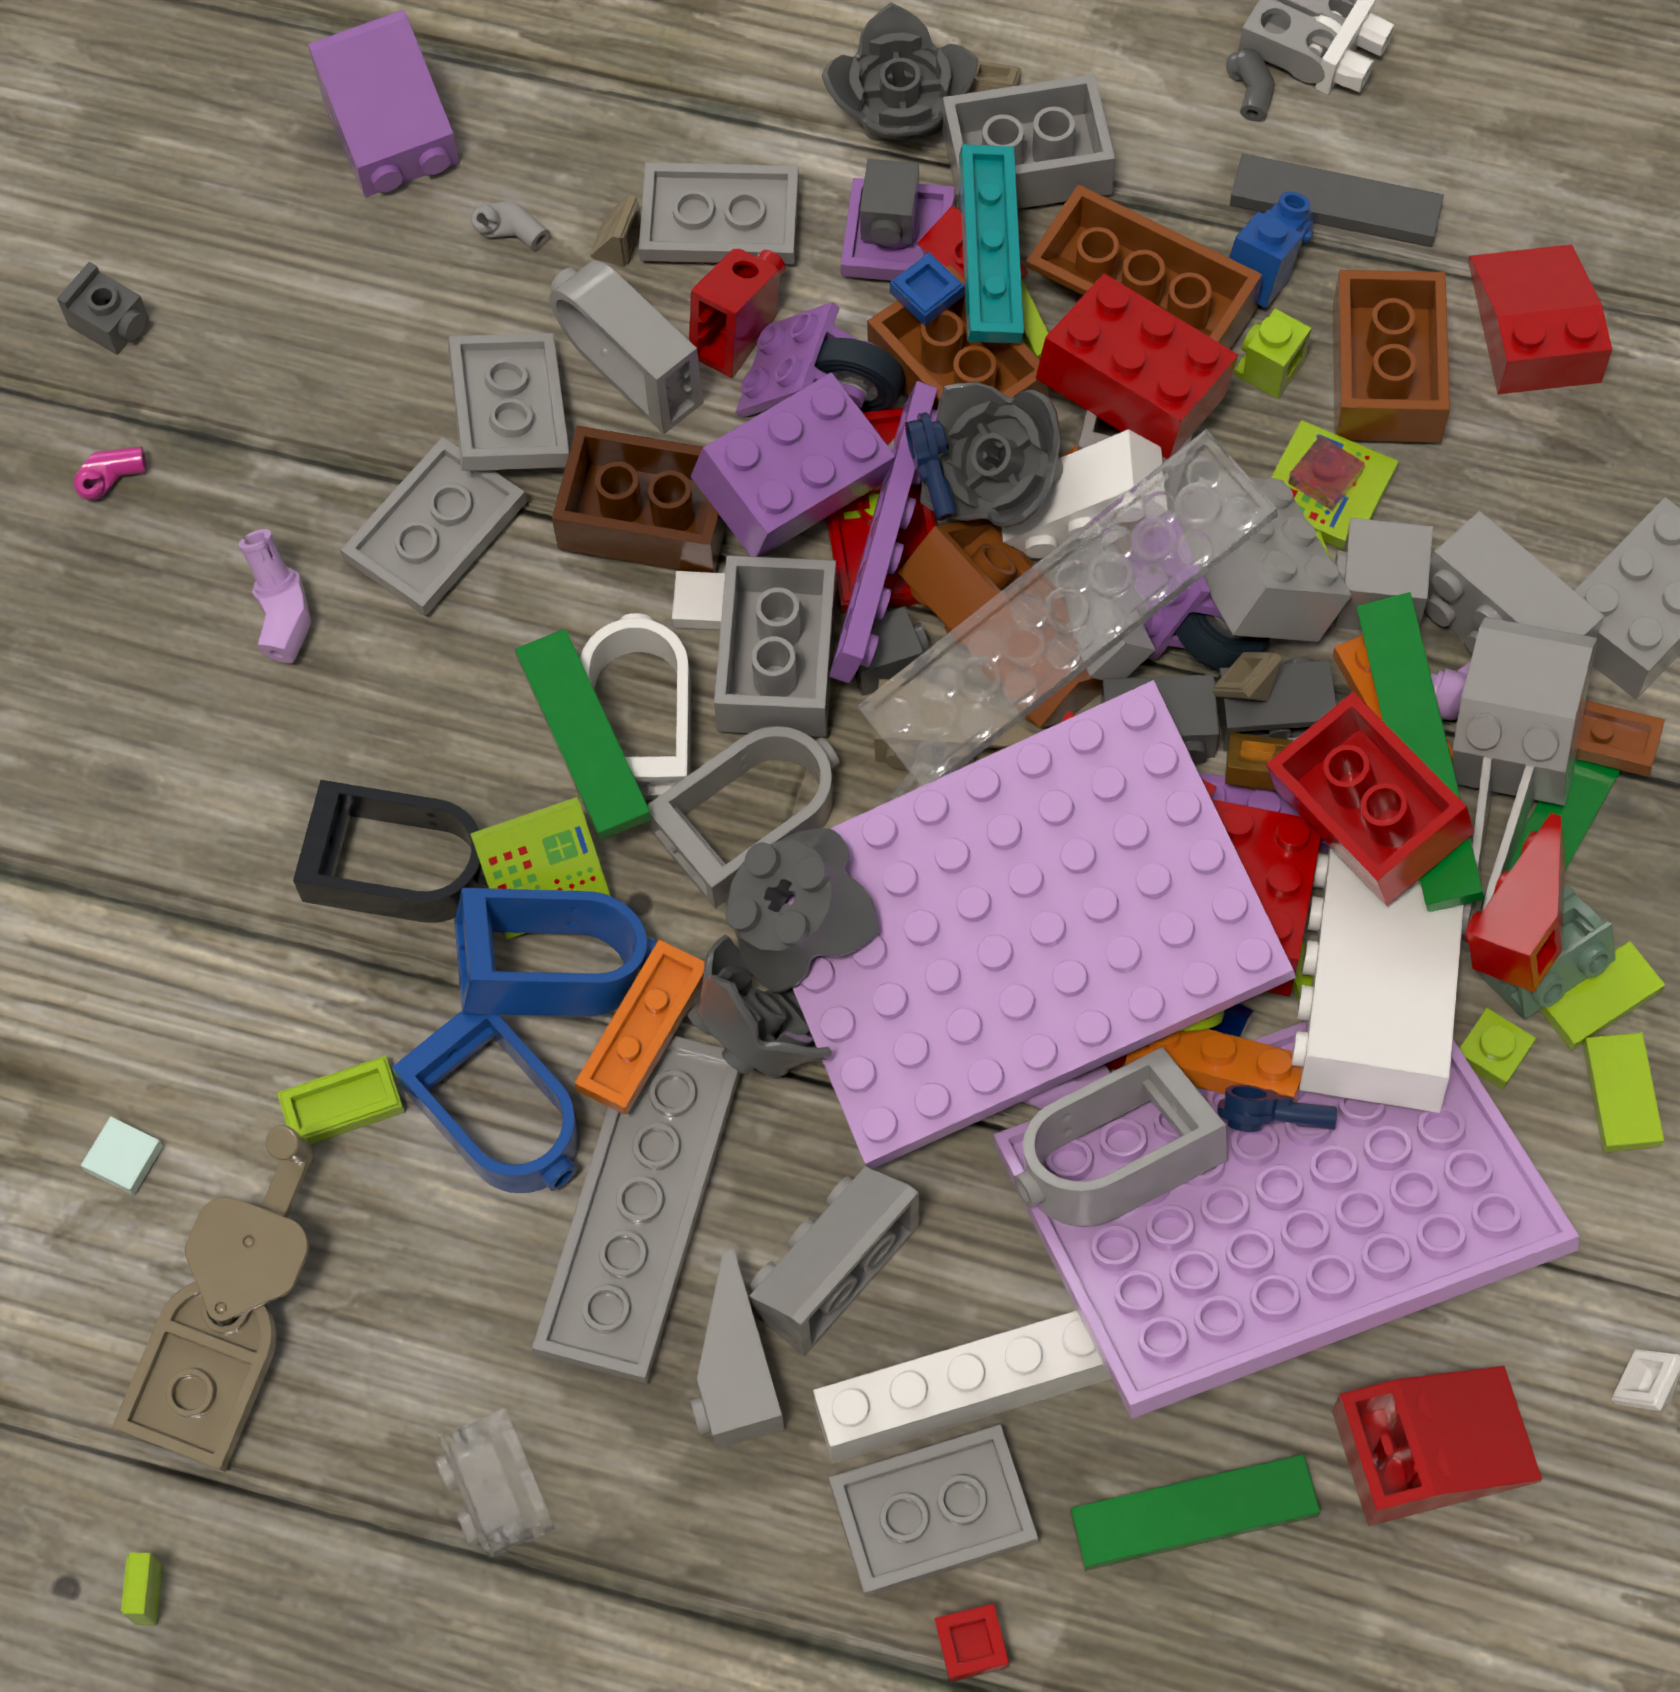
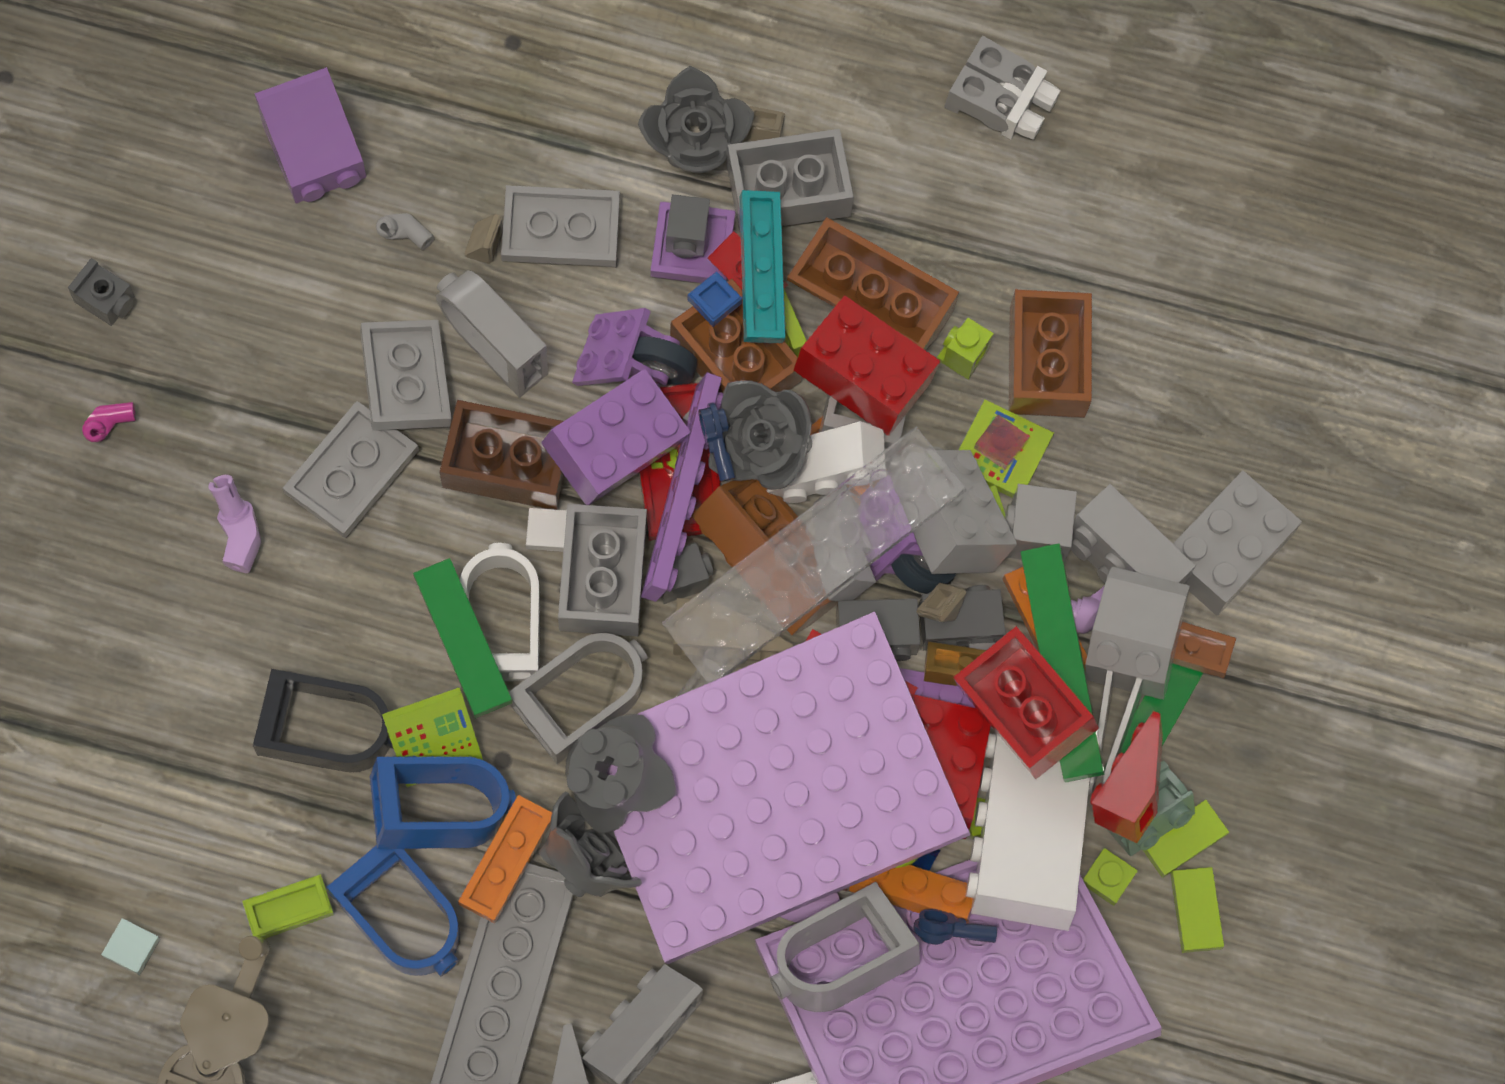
camera: 10 degrees left, 5 degrees up
red torso [689,248,786,378] -> none
dark grey arm [1226,48,1274,121] -> none
blue brick [1229,192,1315,308] -> none
dark grey tile [1230,153,1444,247] -> none
red slope [1468,244,1613,395] -> none

